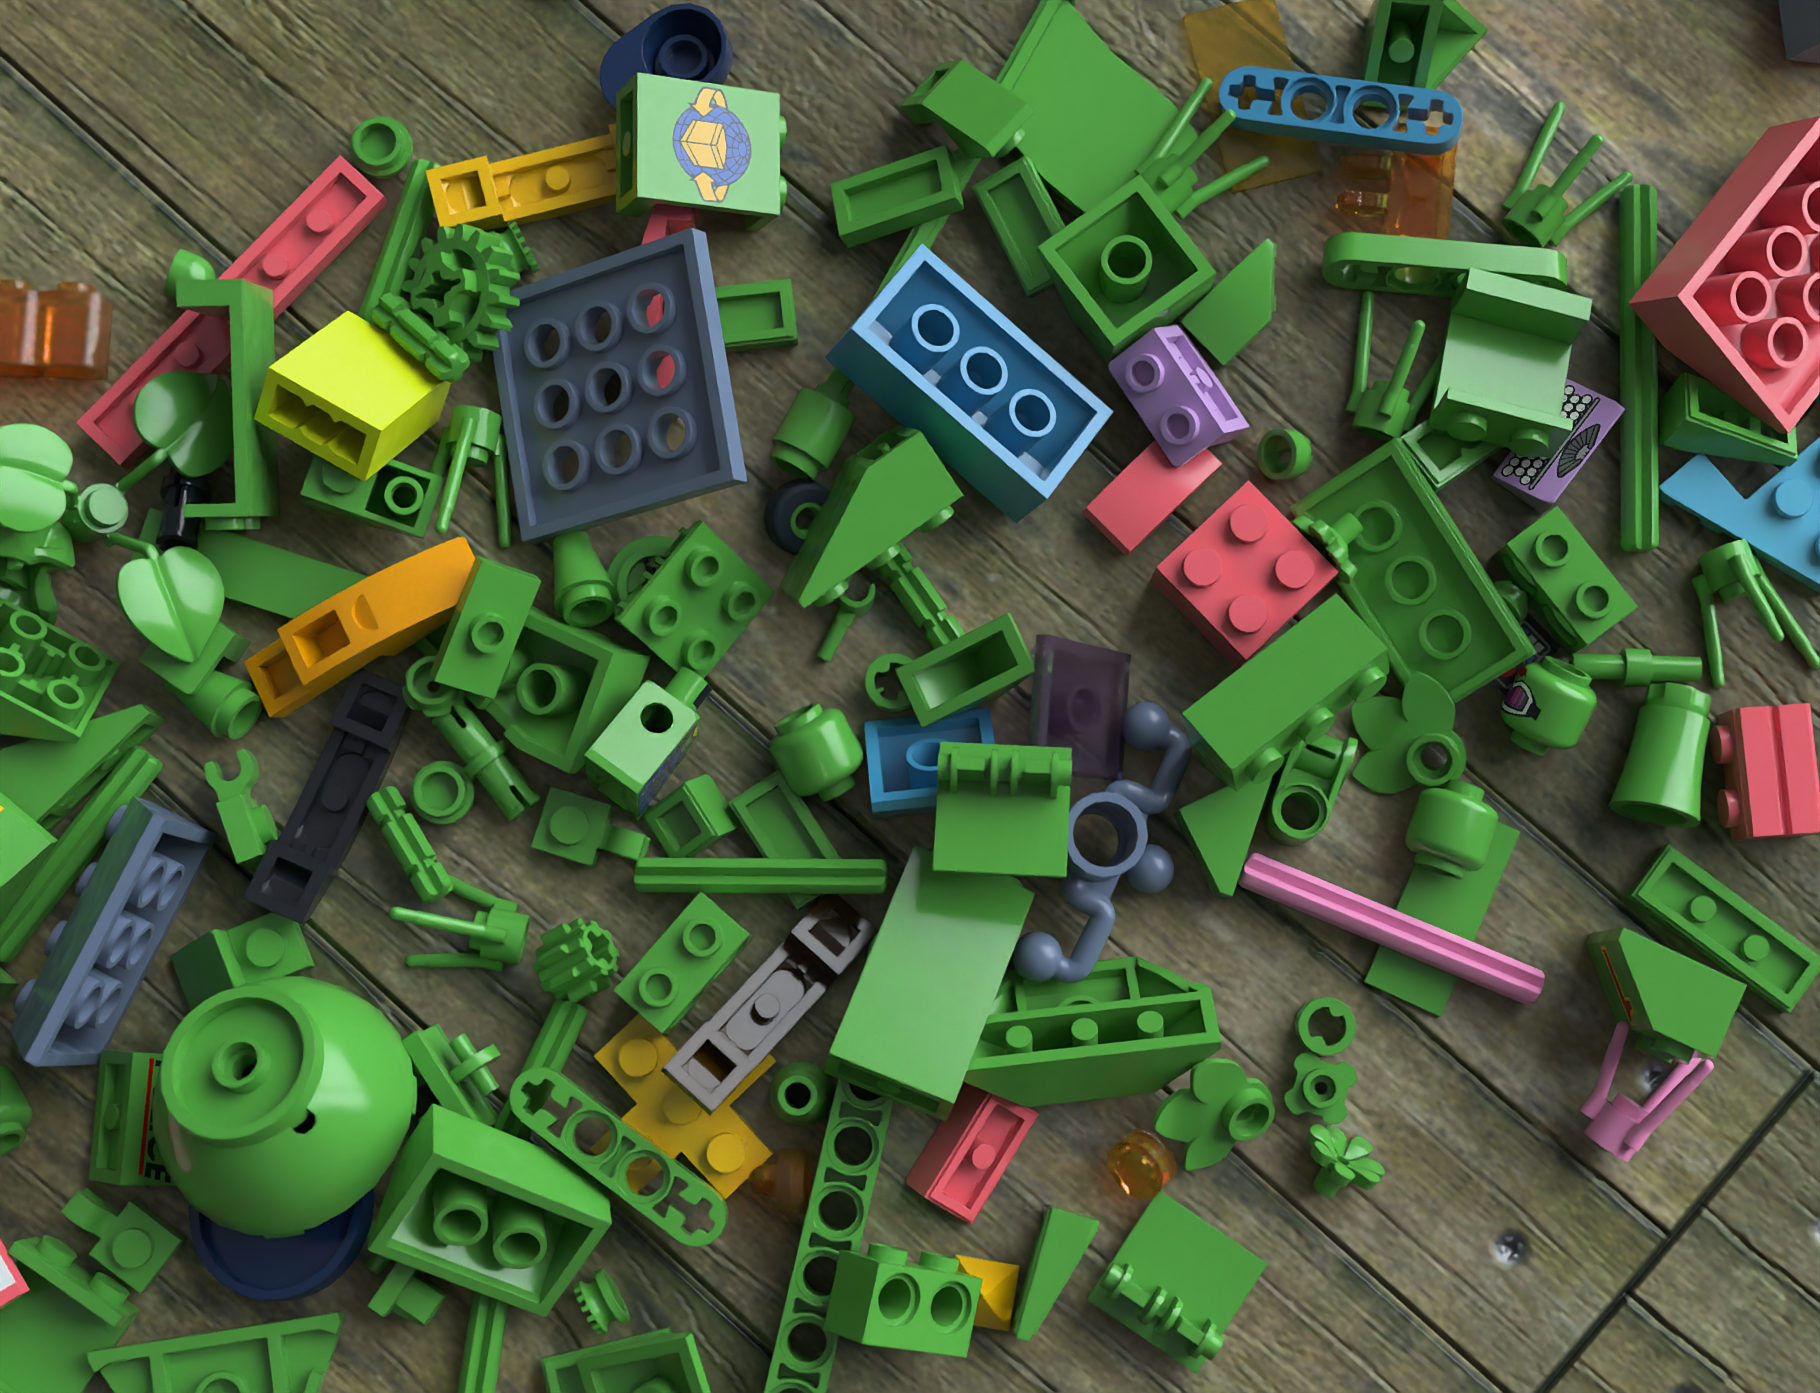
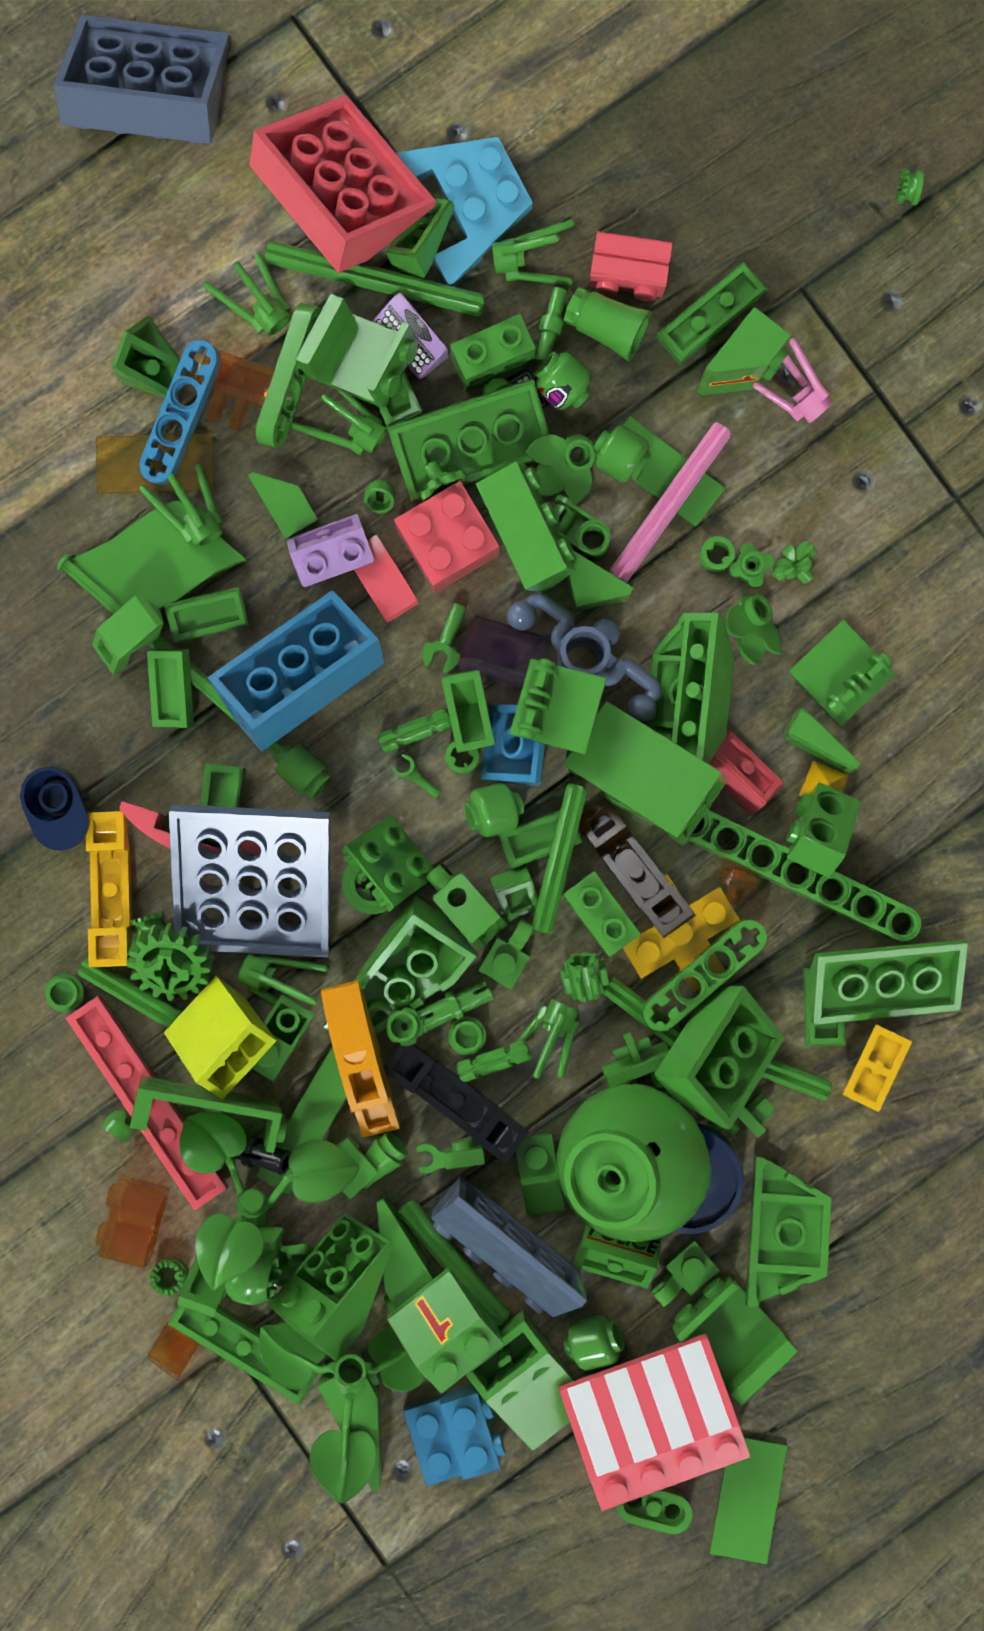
camera: 80 degrees left, 5 degrees up
bright green axle [371,293,470,383] -> none
bright green plate [429,555,541,700] -> none
bright green cone [552,531,617,627] -> none
bright green bush [573,1268,630,1336] -> none
panel [616,72,787,232] -> none
black wheel [764,479,830,556] -> none
bright green cone [769,1061,833,1127] -> none
bright green slope [780,424,964,608] -> none
bright green slope [1037,174,1216,365] -> none
clear orange tile [1107,1128,1178,1200] -> none
none -> bright green bar [422,603,467,675]

